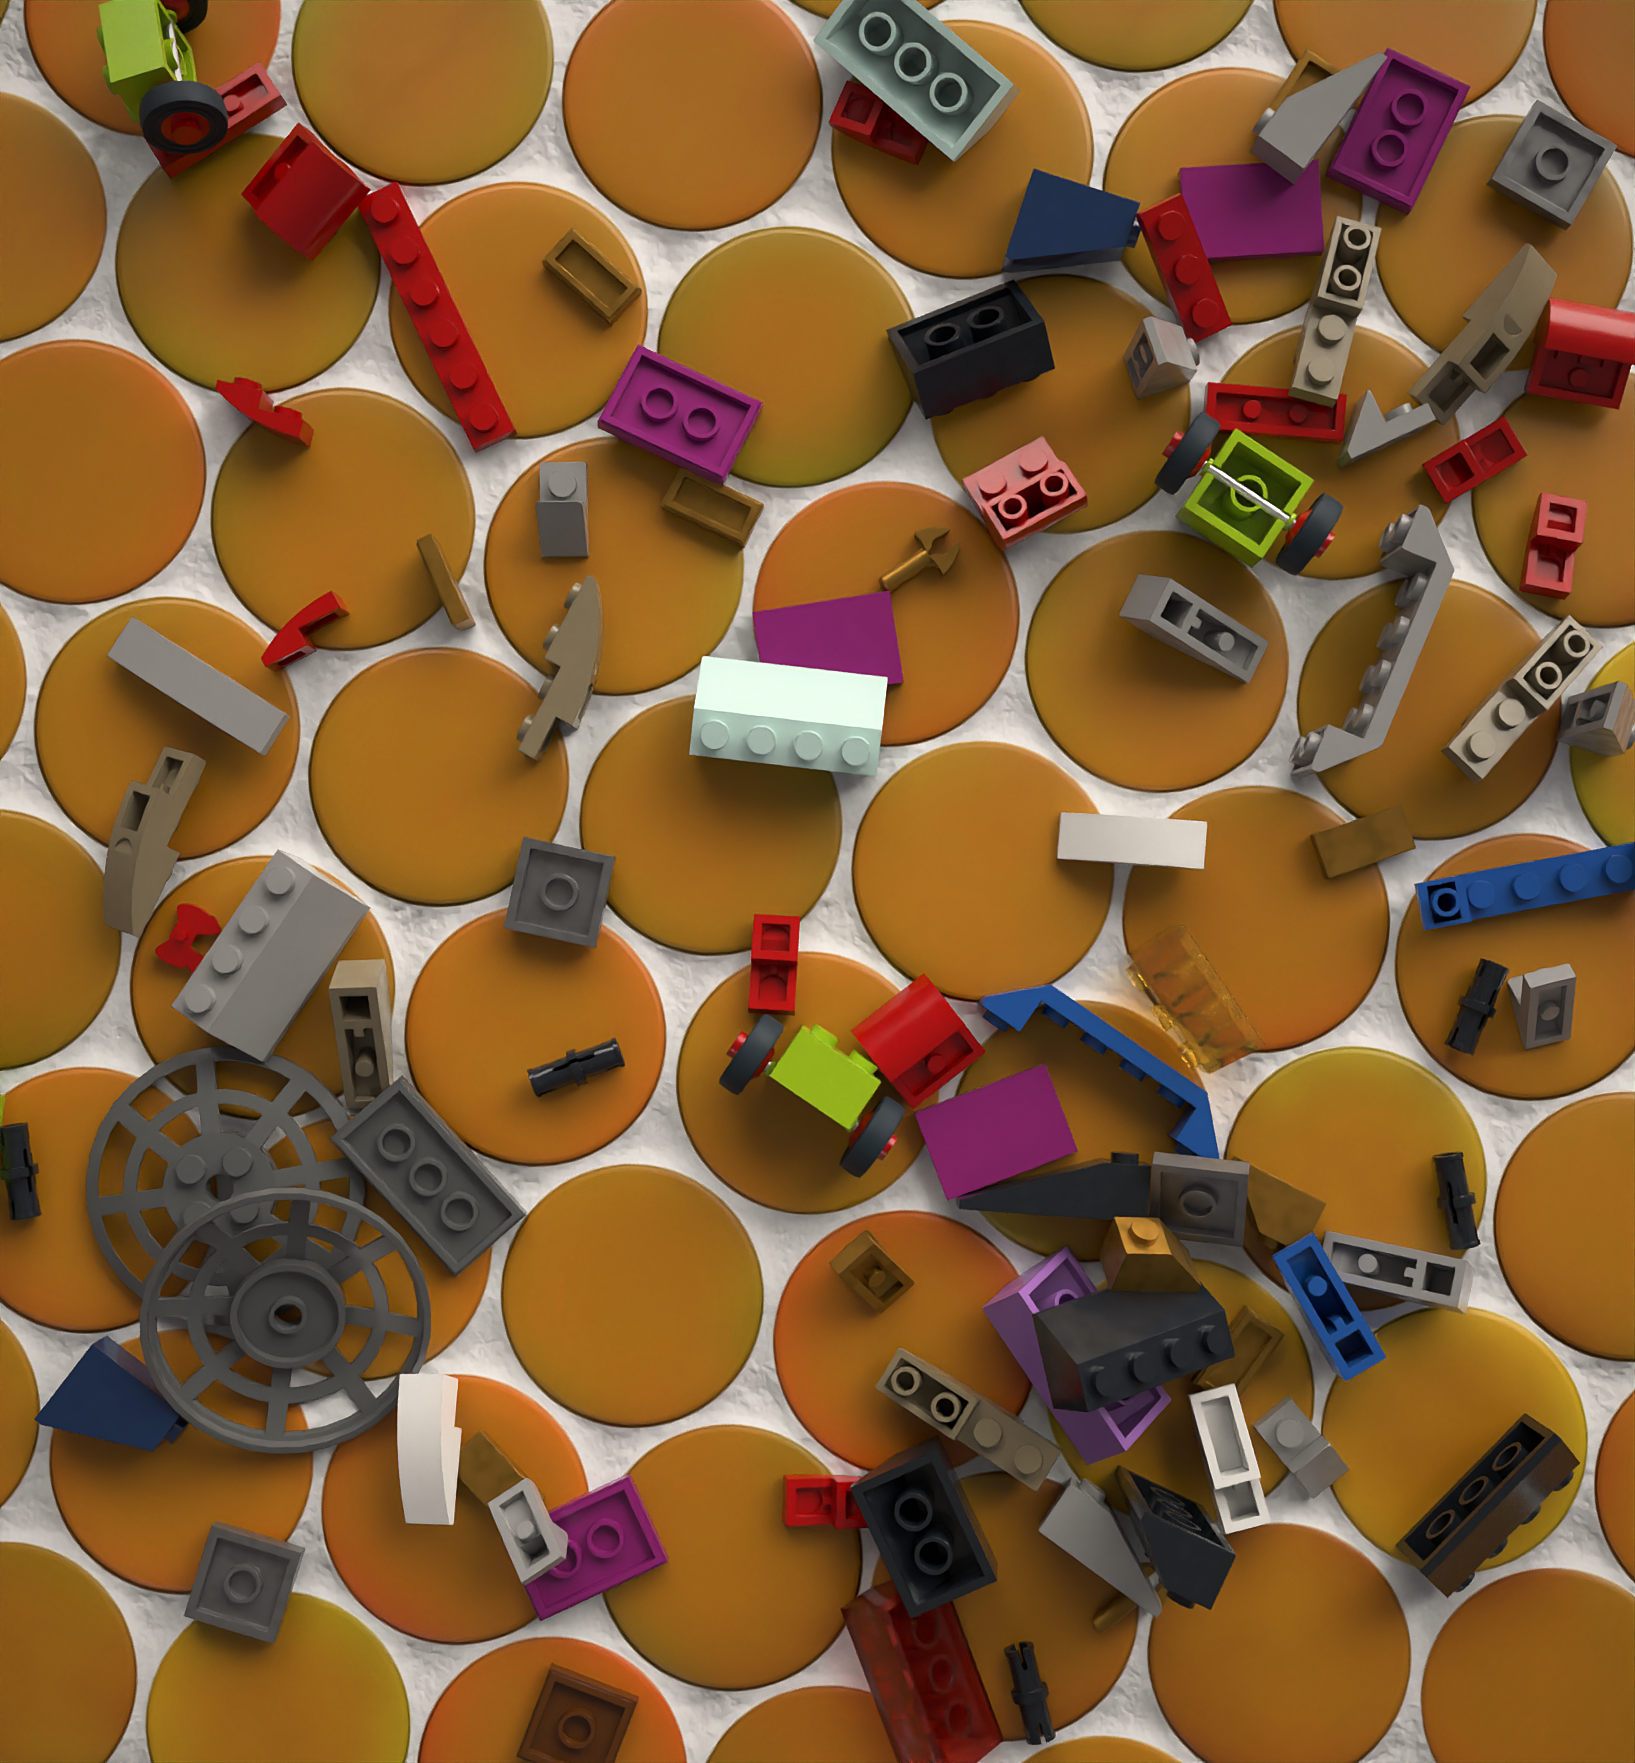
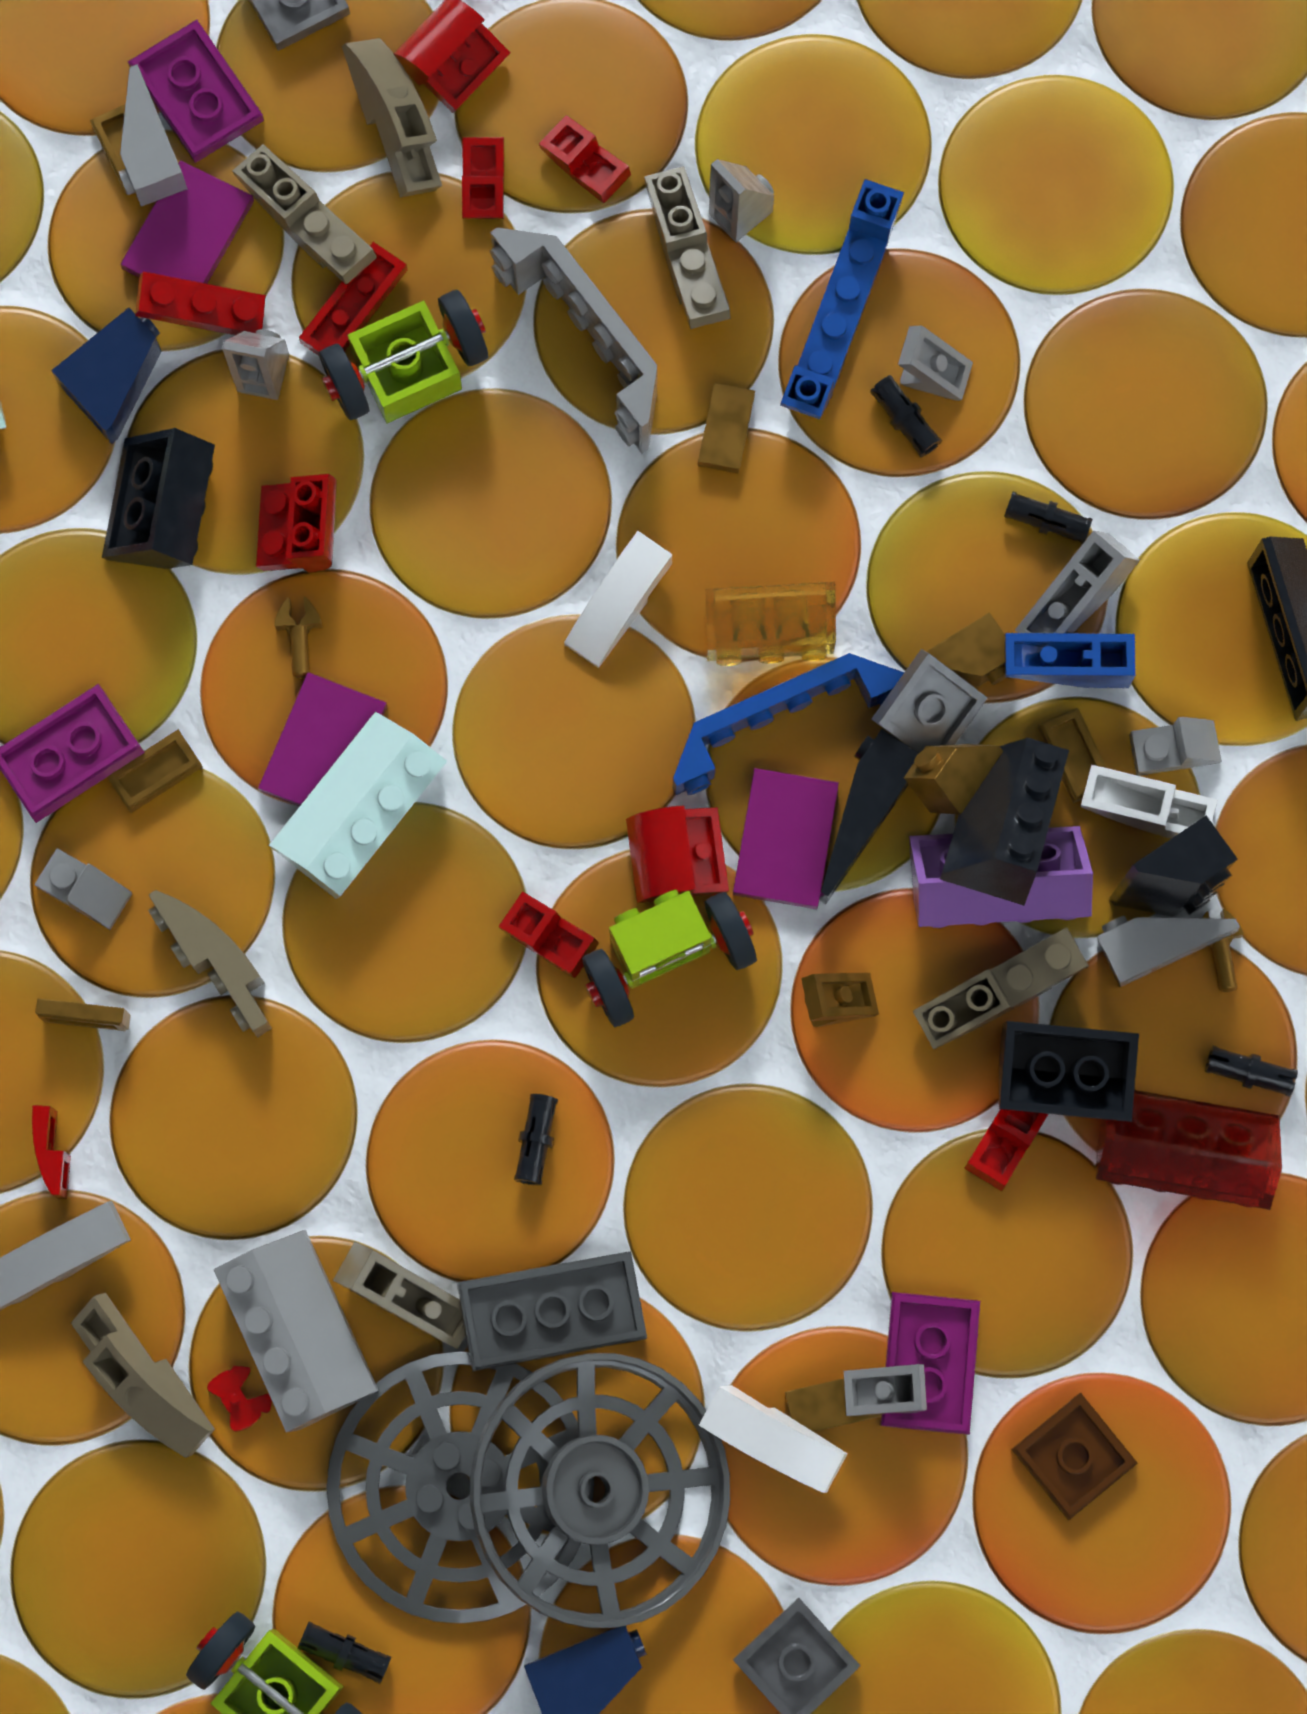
camera: 60 degrees left, 10 degrees down
flat silver plate [504,837,616,948] -> none
light grey slope [1118,574,1269,683] -> none
light grey slope [1337,390,1436,468] -> none

